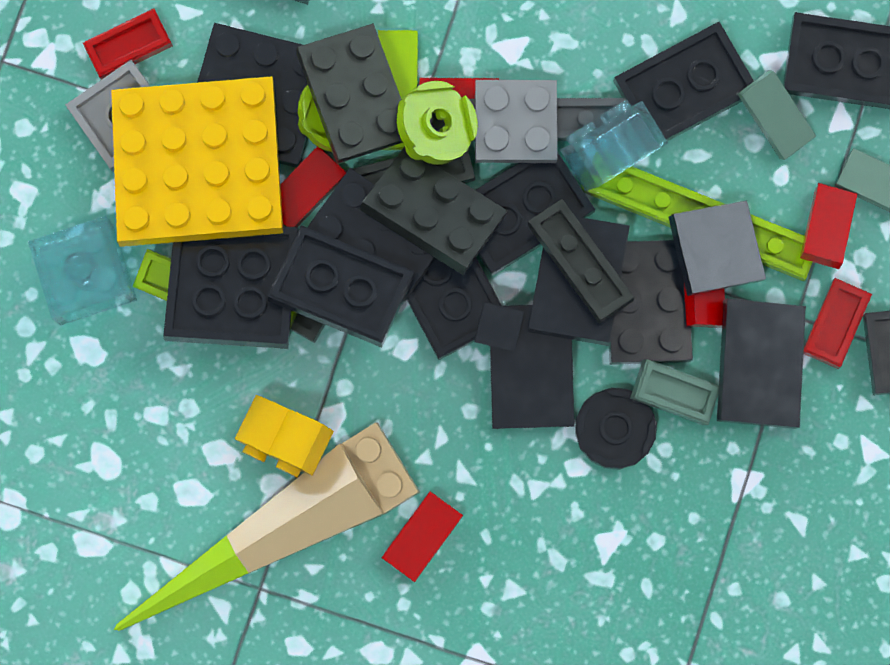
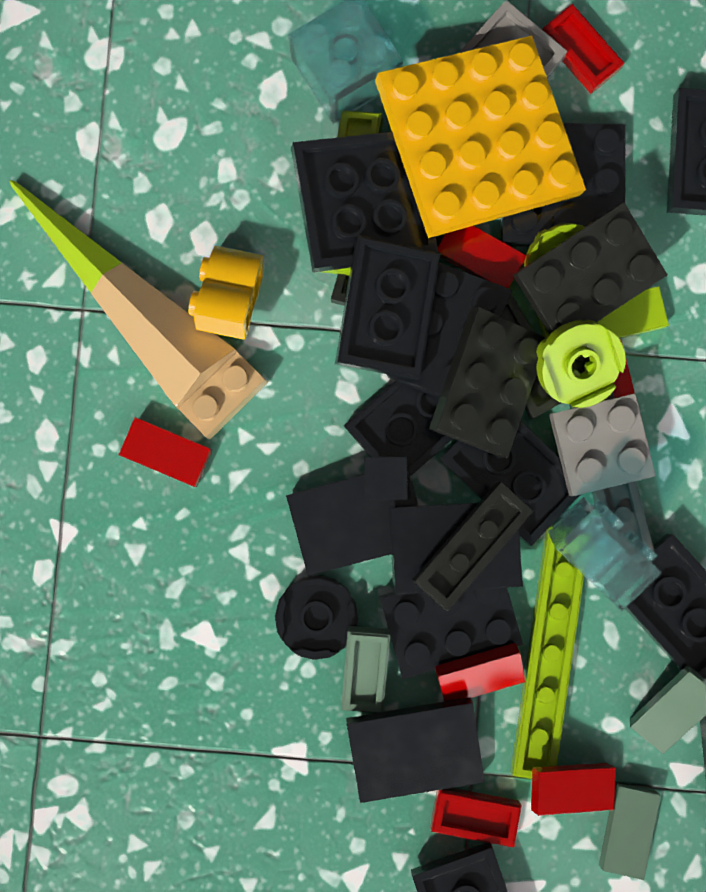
camera: 70 degrees right, 5 degrees up
tile [668,200,766,296] -> none

